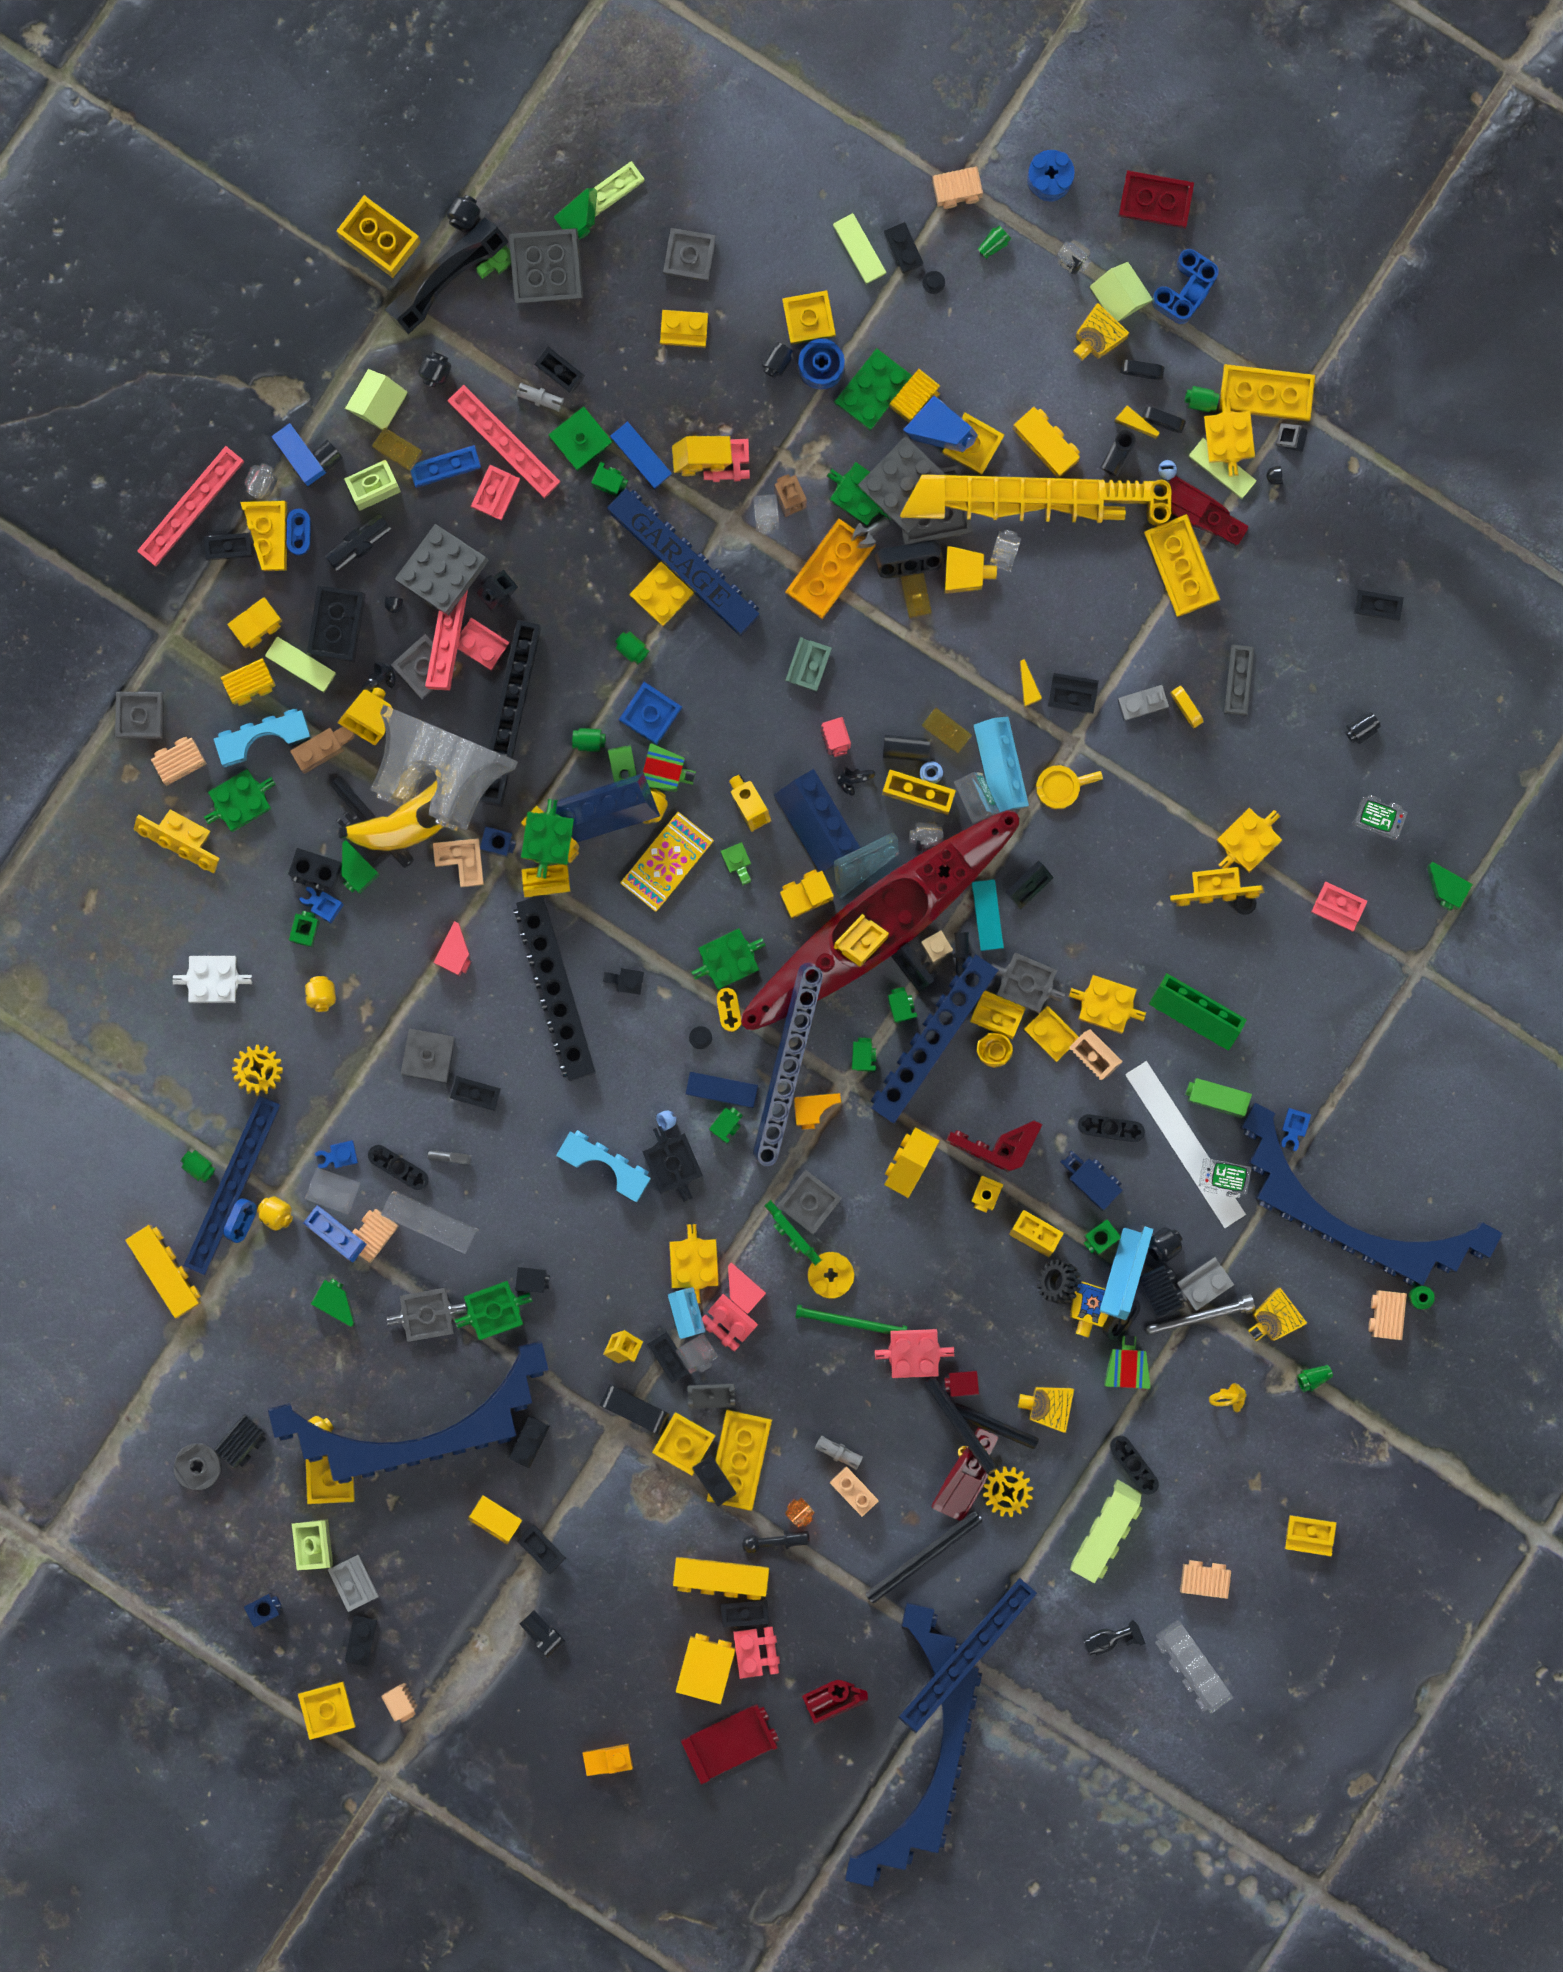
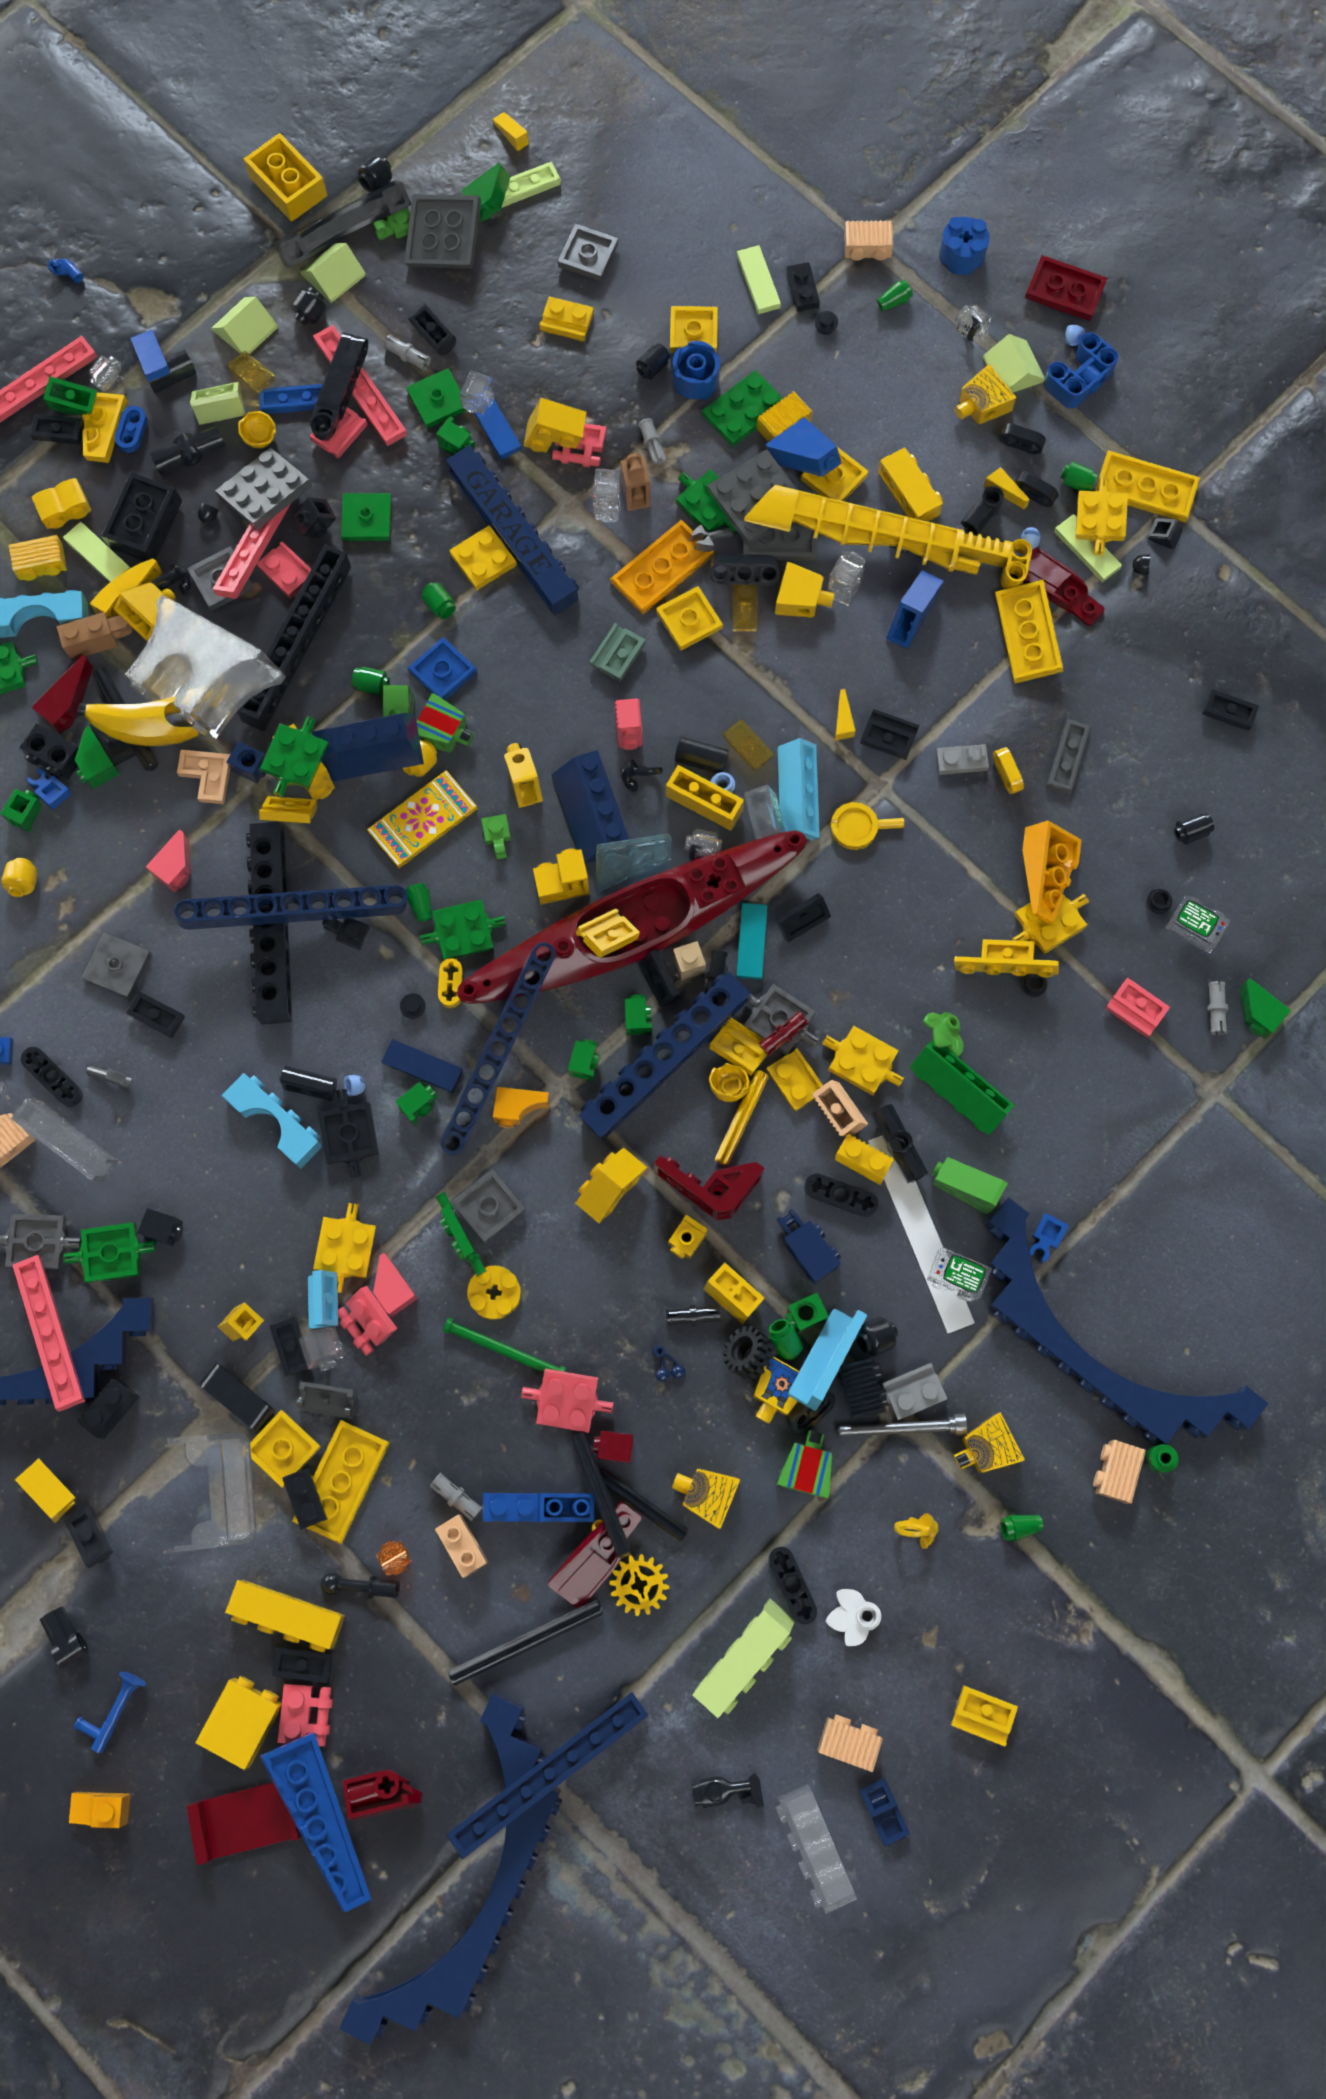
camera: 15 degrees right, 10 degrees down
none -> coral plate [12,1255,85,1412]
none -> dark red slope [31,655,93,735]
none -> green slope [43,376,98,415]
none -> blue arm [48,259,84,283]
none -> blue piece [73,1672,146,1753]
none -> yellow slope [90,558,162,618]
none -> clear windscreen [157,1432,257,1555]
none -> dark blue beam [174,885,407,930]
none -> yellow hair [238,411,276,449]
none -> blue wing [260,1733,371,1912]
none -> black brick [279,1066,337,1101]
none -> yellowish green slope [300,243,366,303]
none -> black piece [310,332,369,440]
none -> green plate [341,493,392,541]
none -> green cone [406,883,432,922]
none -> clear brick [460,370,494,415]
none -> blue slope [482,1493,594,1522]
none -> yellow piece [493,112,529,151]
none -> light grey axle [638,418,666,466]
none -> dark blue piece [652,1346,686,1382]
none -> yellow plate [656,586,723,651]
none -> black pin [666,1305,721,1326]
none -> yellow axle [715,1070,769,1166]
none -> dark red pin [758,1011,809,1056]
none -> green brick [769,1319,803,1360]
none -> white plate [826,1589,881,1646]
none -> yellow brick [835,1134,894,1185]
none -> dark blue slope [859,1778,910,1847]
none -> black piece [871,1104,928,1184]
none -> blue slope [886,570,944,649]
none -> bright green plate [923,1012,964,1056]
none -> light orange wedge [1022,820,1082,924]
none -> light blue hinge [1065,325,1085,346]
none -> black plate [1146,889,1173,914]
none -> light grey pin [1207,981,1229,1035]

